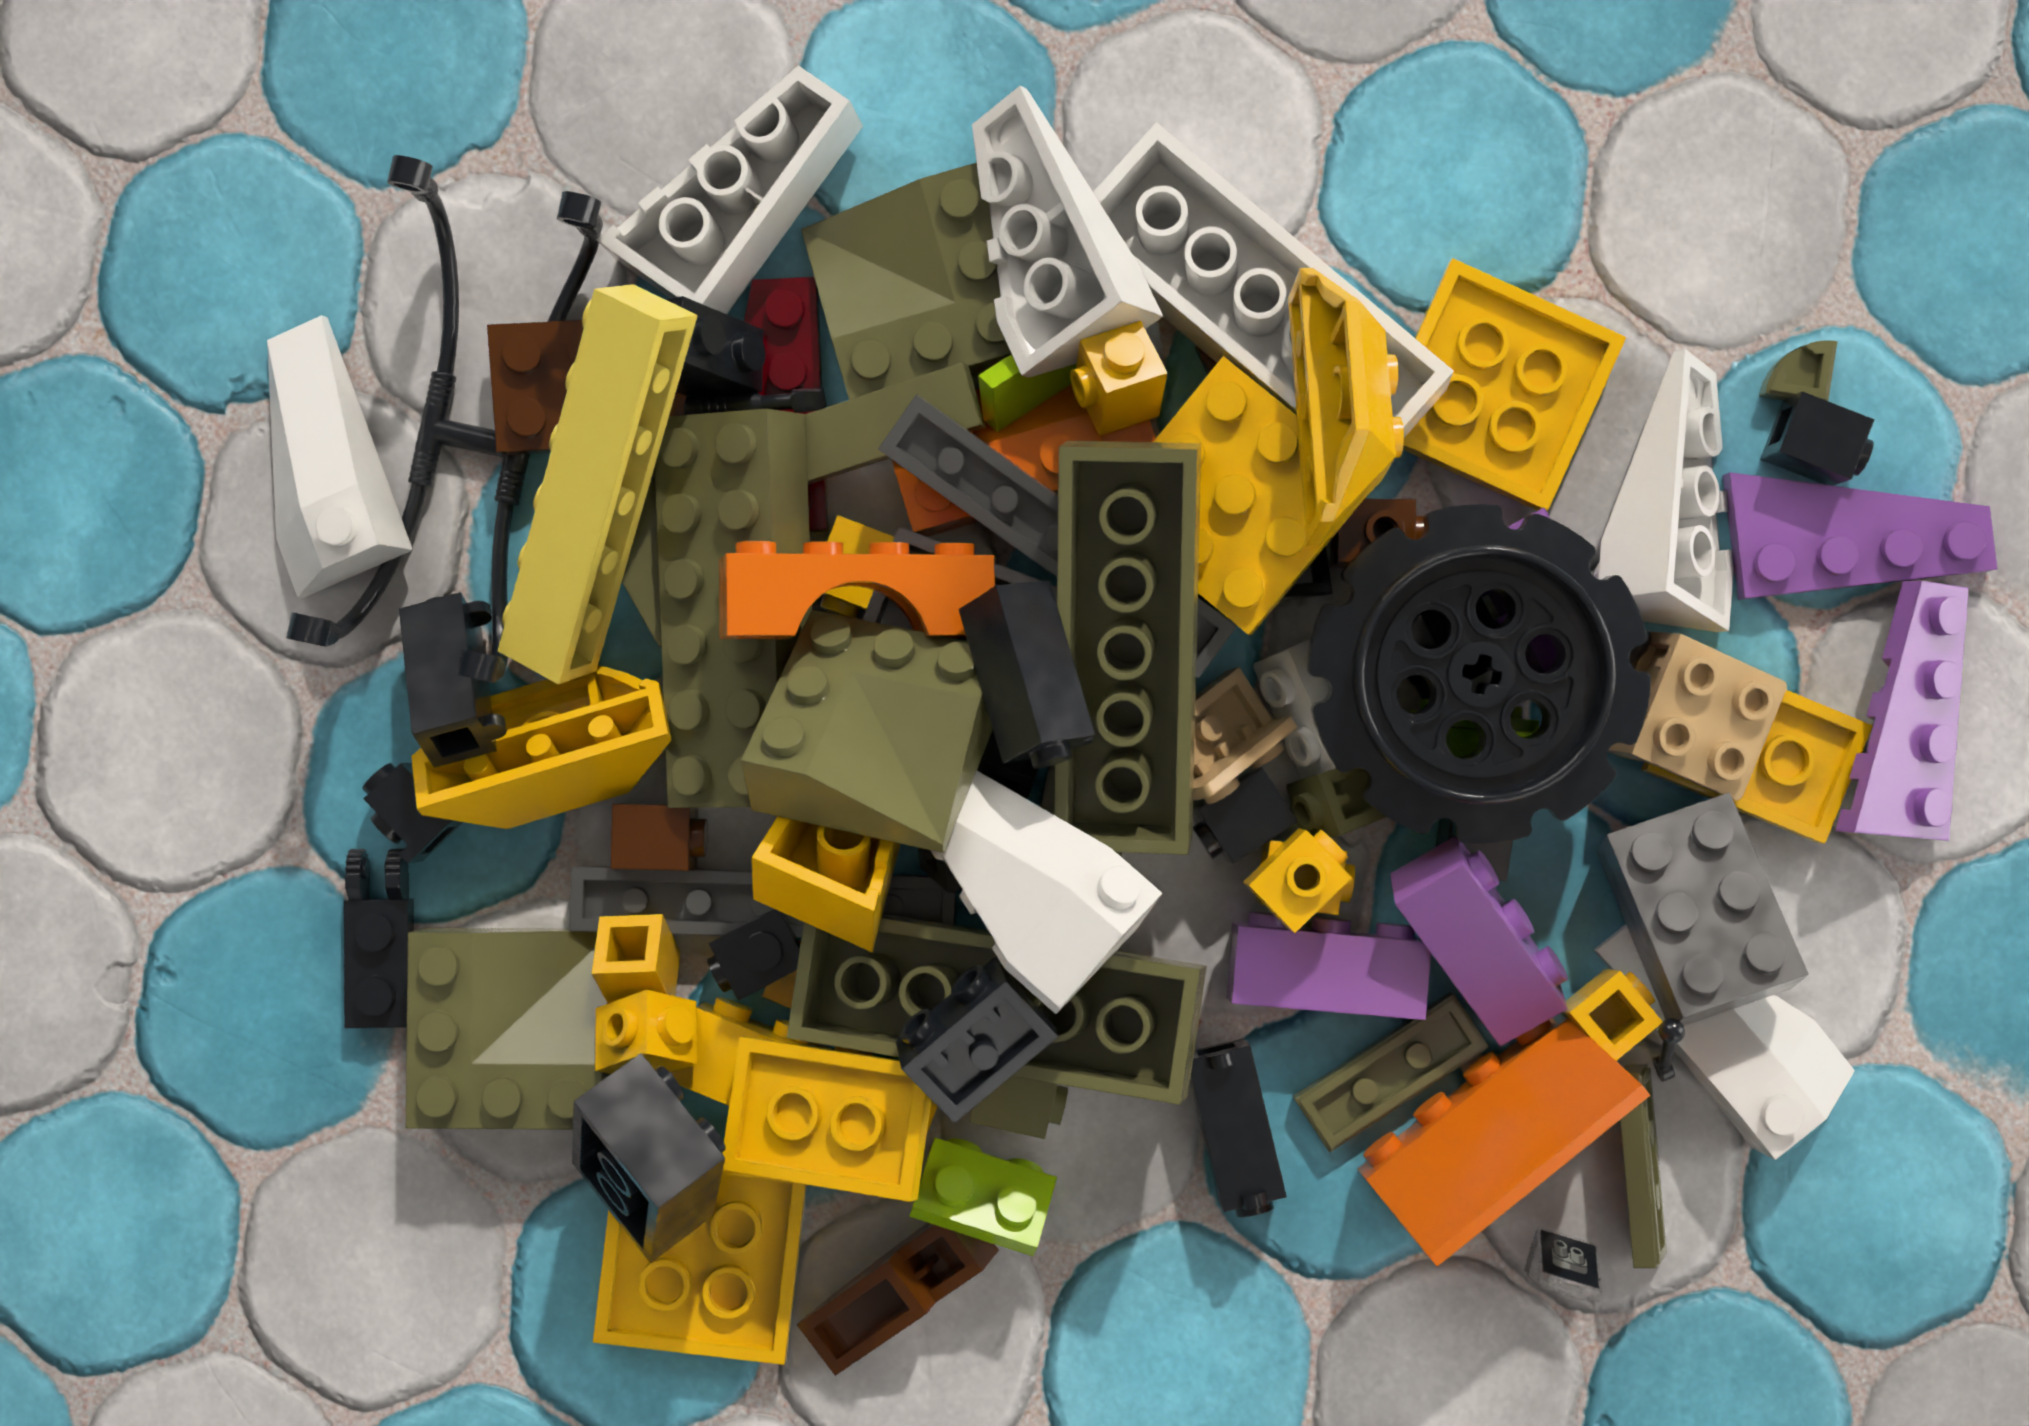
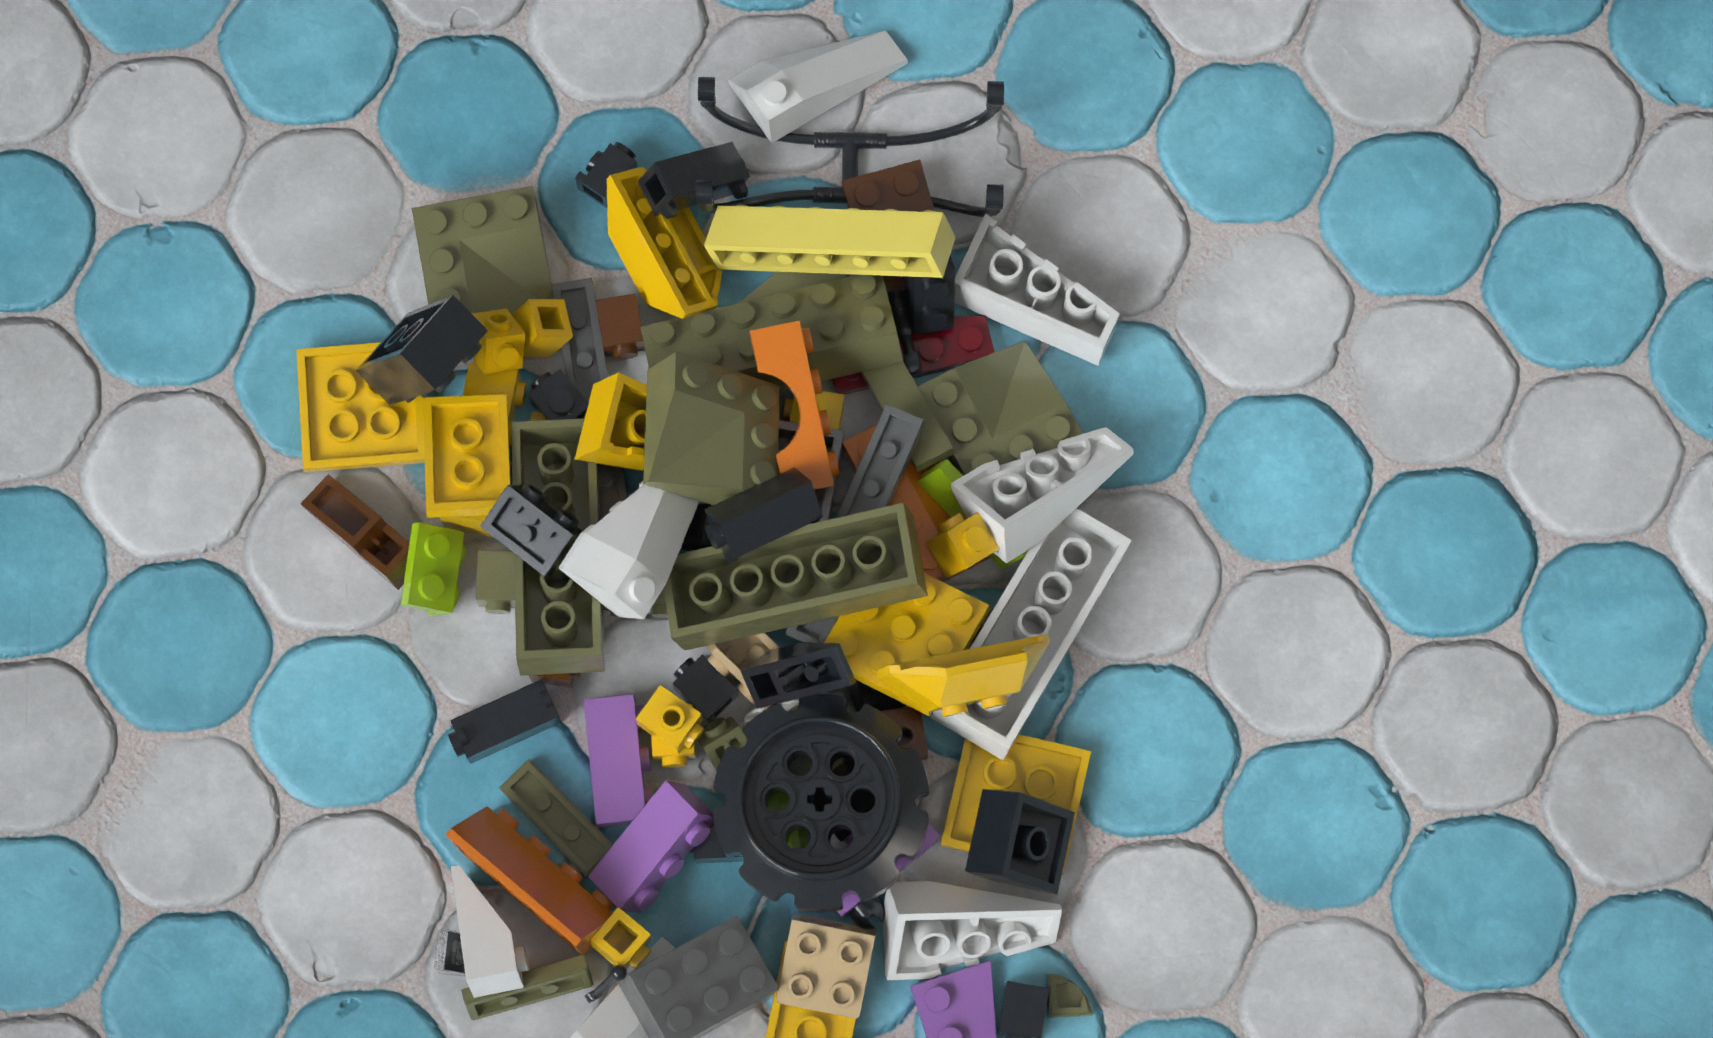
camera: 75 degrees right, 10 degrees down
black hinge [344,849,414,1028] -> none
none -> white slope [451,865,529,998]
none -> black slope [740,643,856,709]
none -> black slope [965,789,1075,895]

